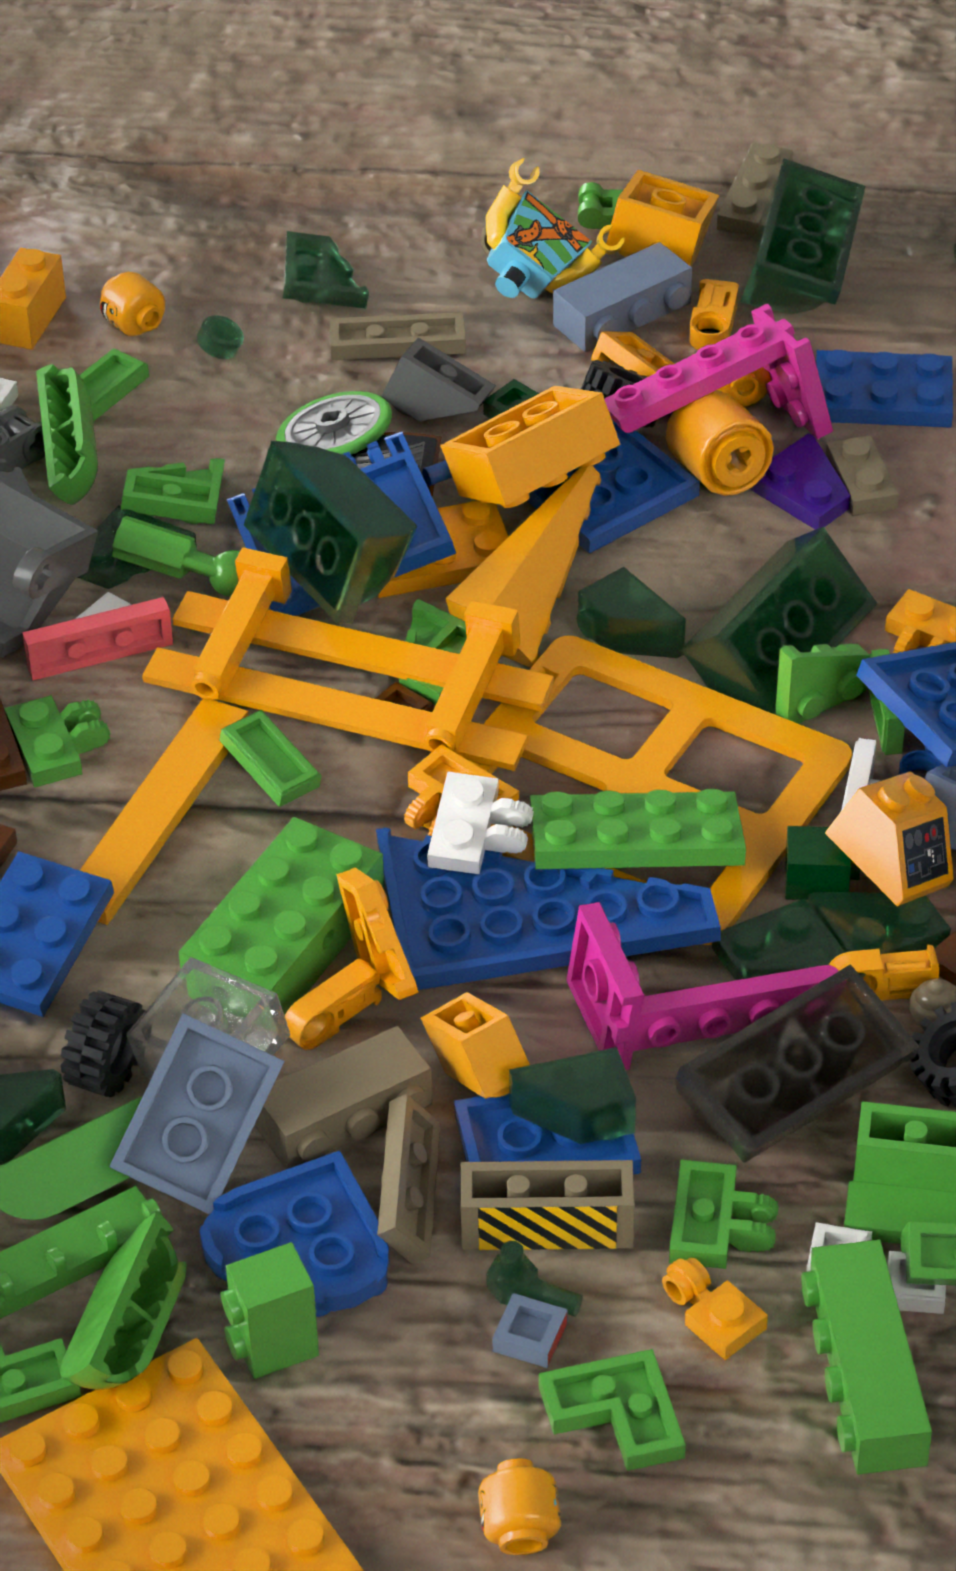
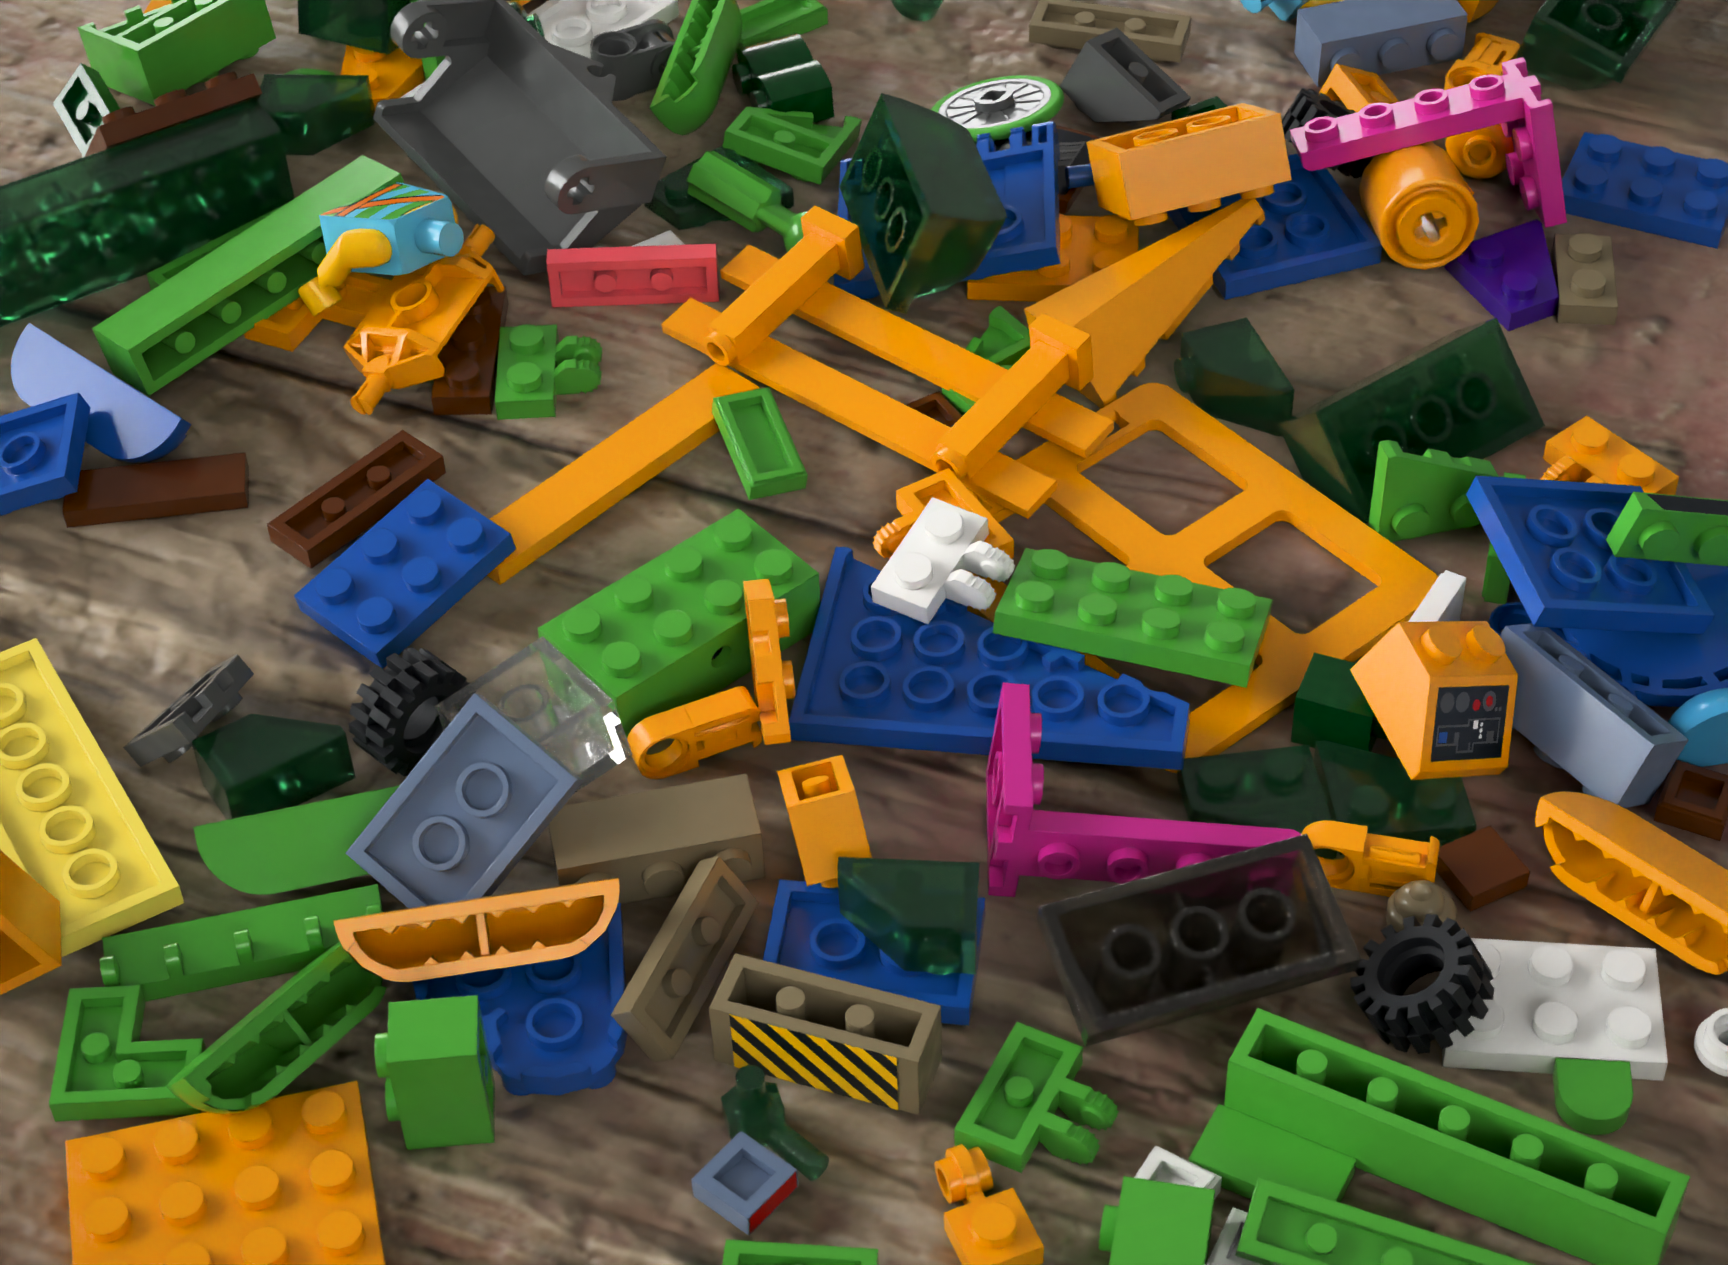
camera: 20 degrees right, 0 degrees up
none -> light orange brick [334,878,620,982]
none -> dark green brick [732,33,834,123]

